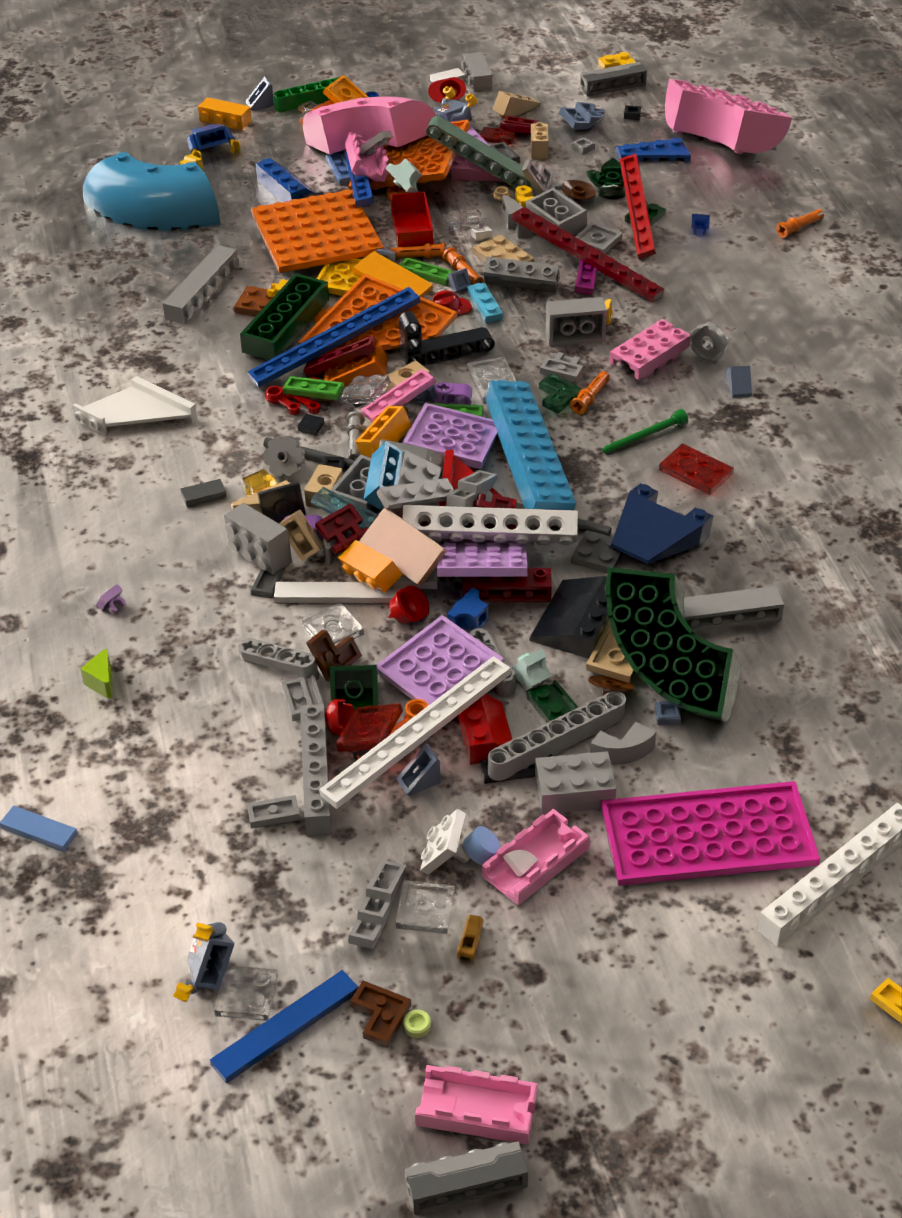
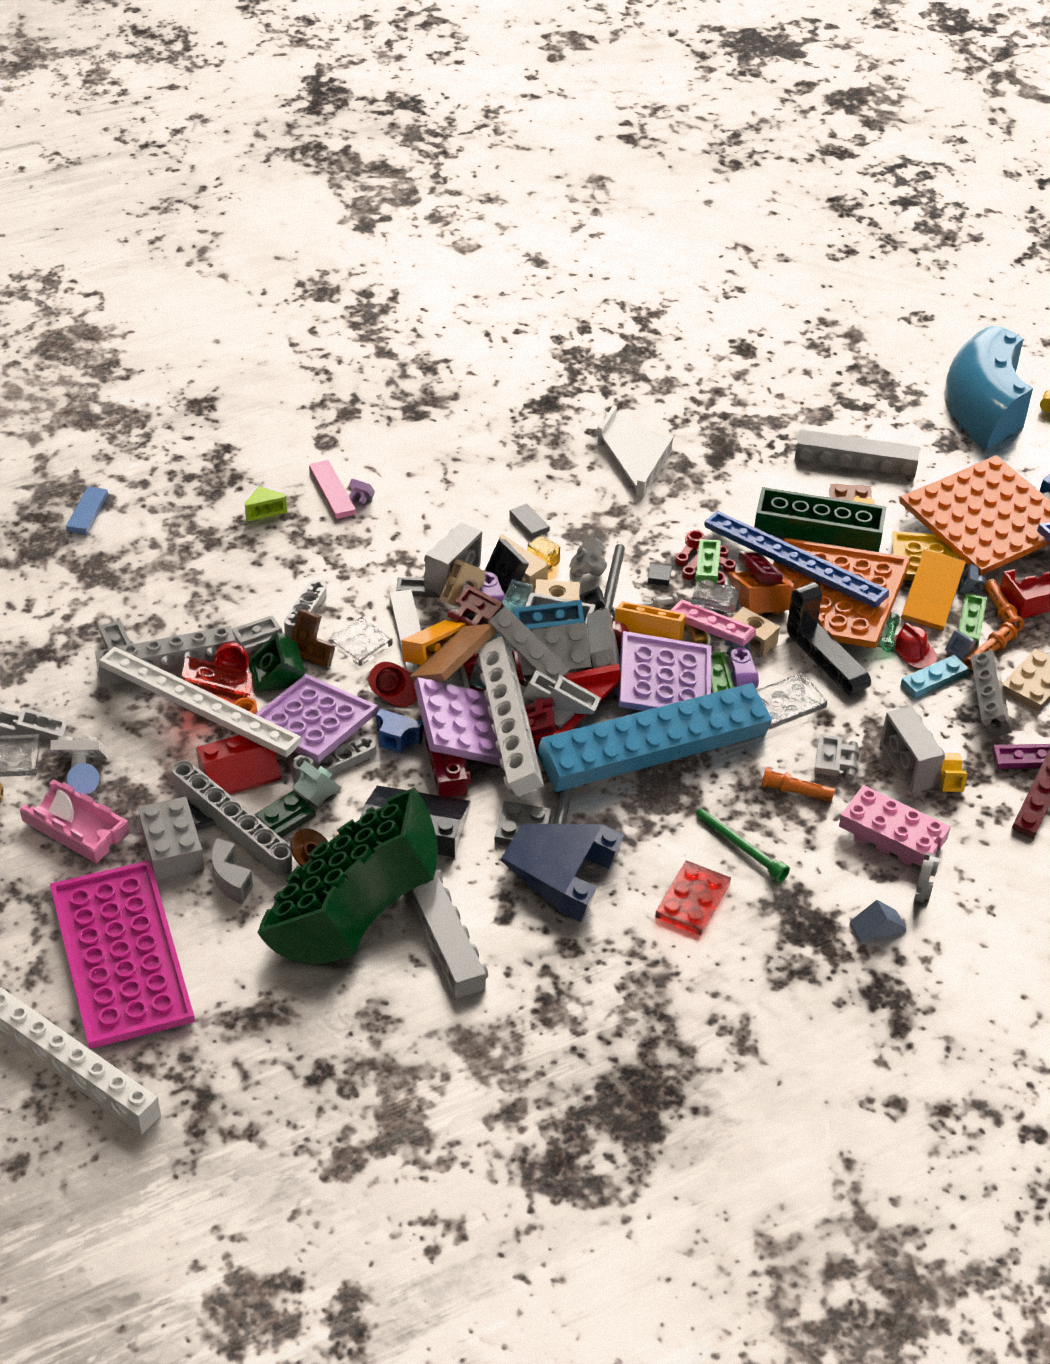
camera: 75 degrees right, 0 degrees up
sand blue slope [396,743,441,796] -> none
clear green plate [539,373,582,414] -> none
none -> bright pink tile [309,460,356,519]

